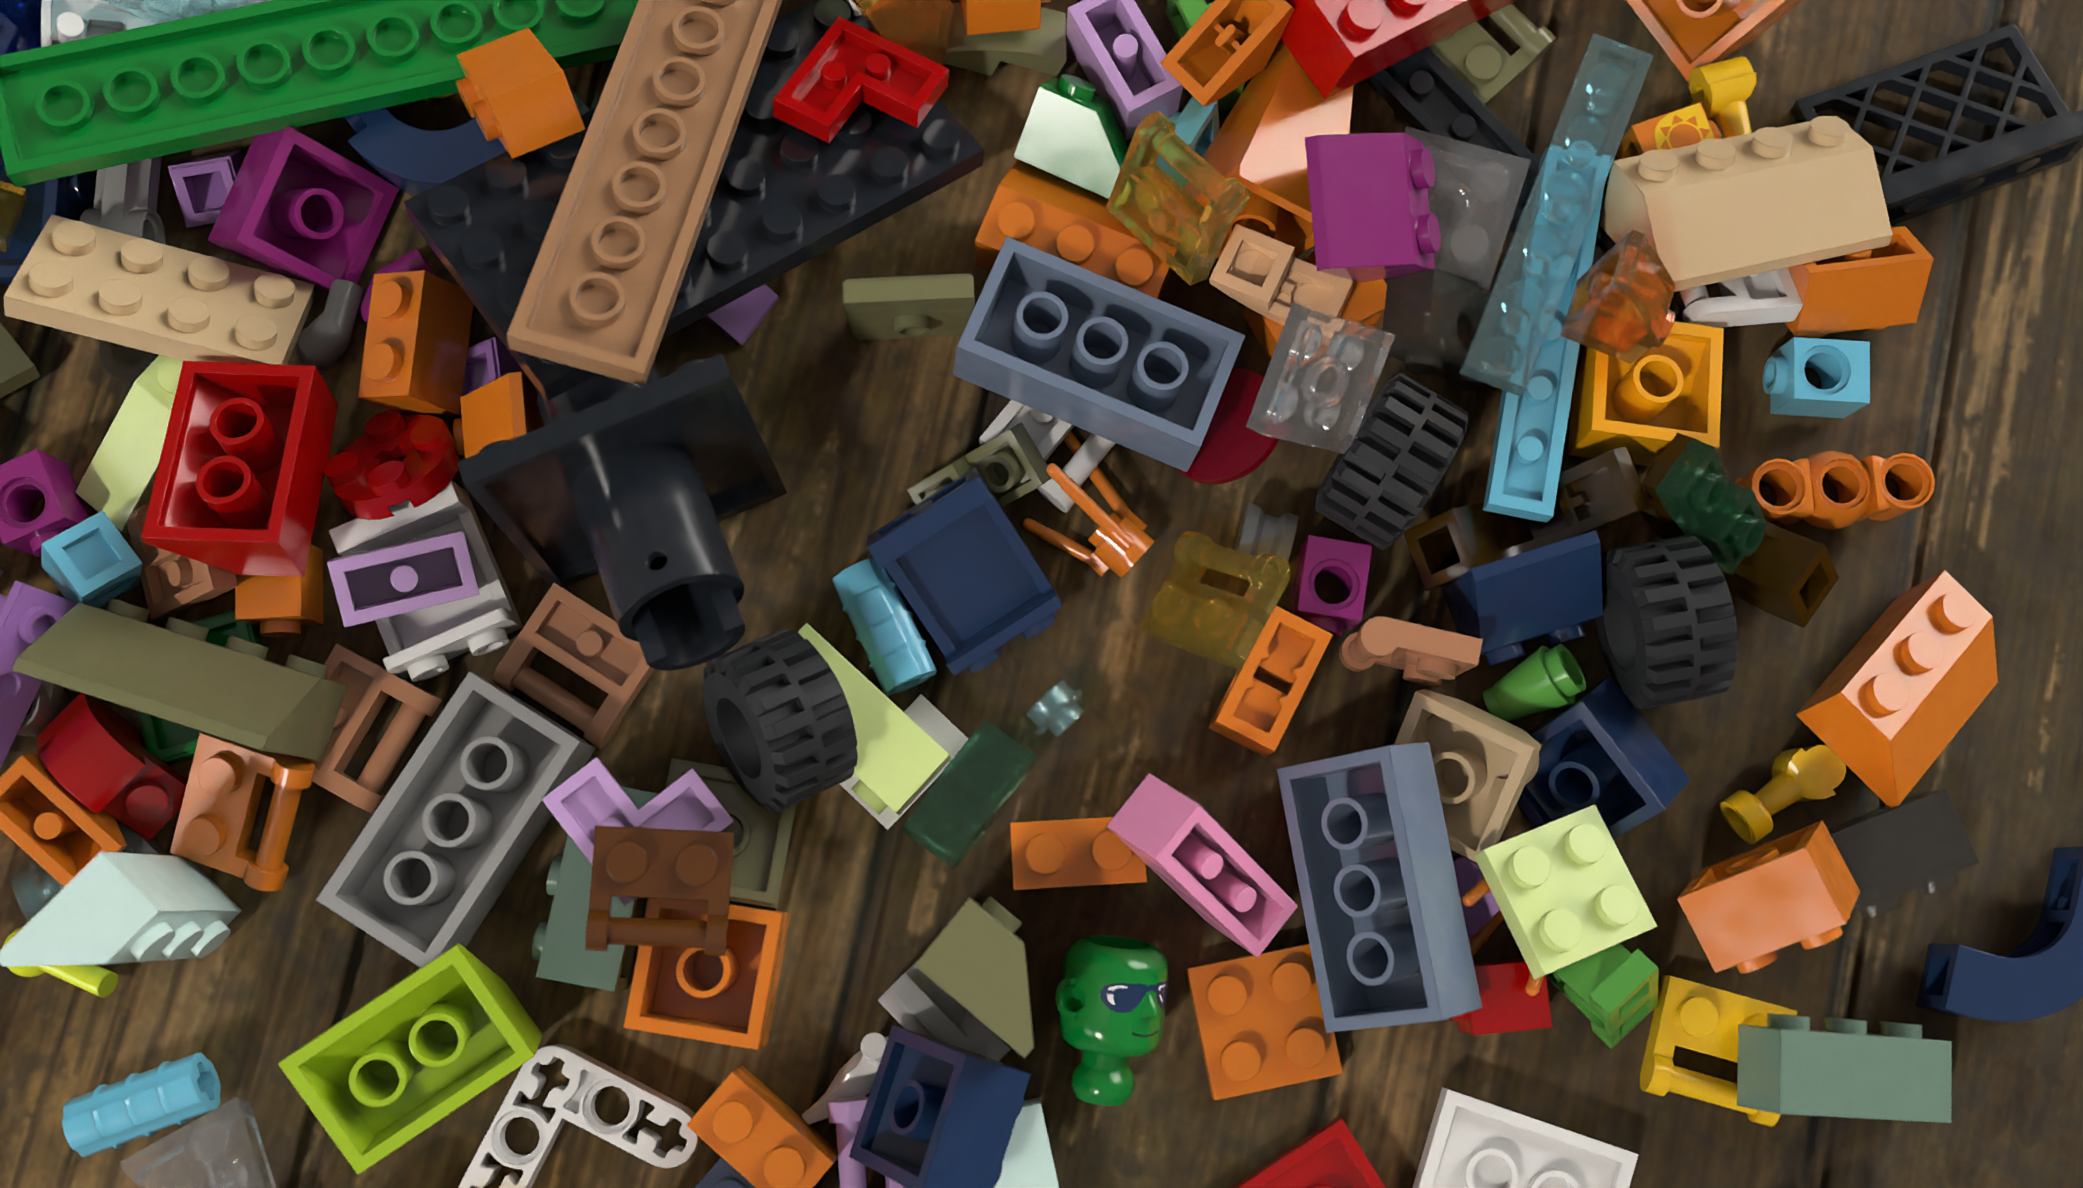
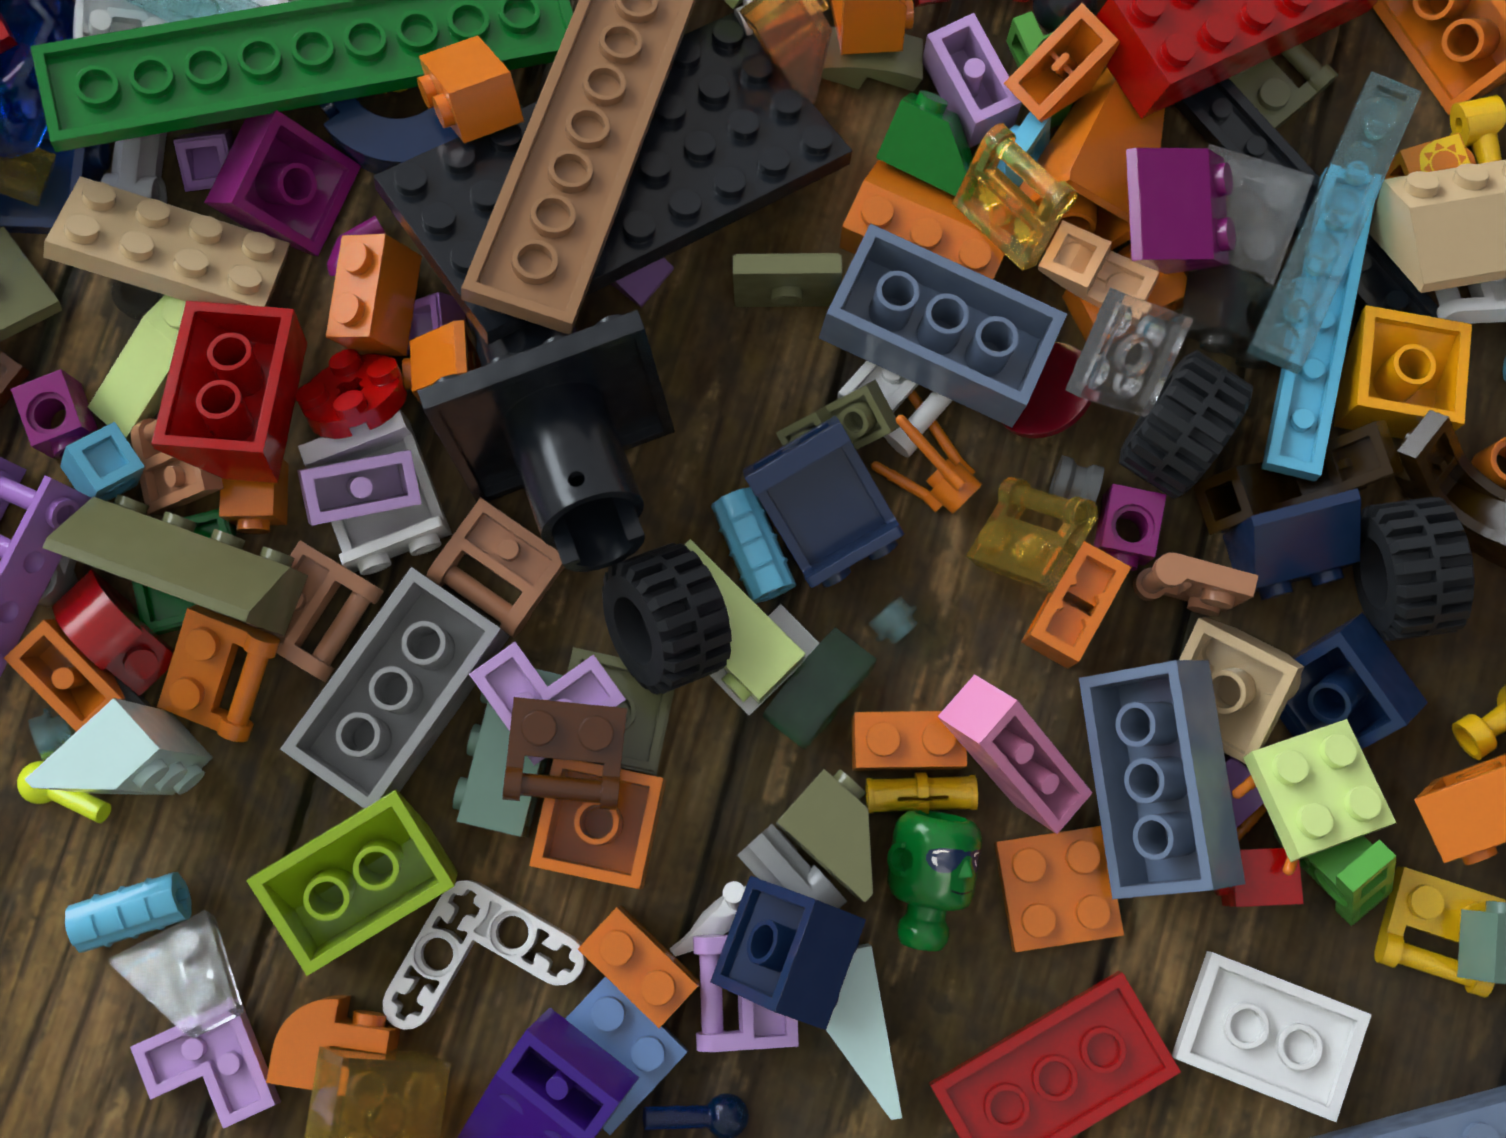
camera: 10 degrees right, 0 degrees up
dark grey arm [297,279,364,370] -> none
red plate [773,16,949,143] -> none
bright green cone [1483,644,1586,722] -> none
clear orange slope [1560,229,1676,364] -> none
clear green slope [1655,439,1767,575] -> none
none -> yellow pin [865,772,978,814]

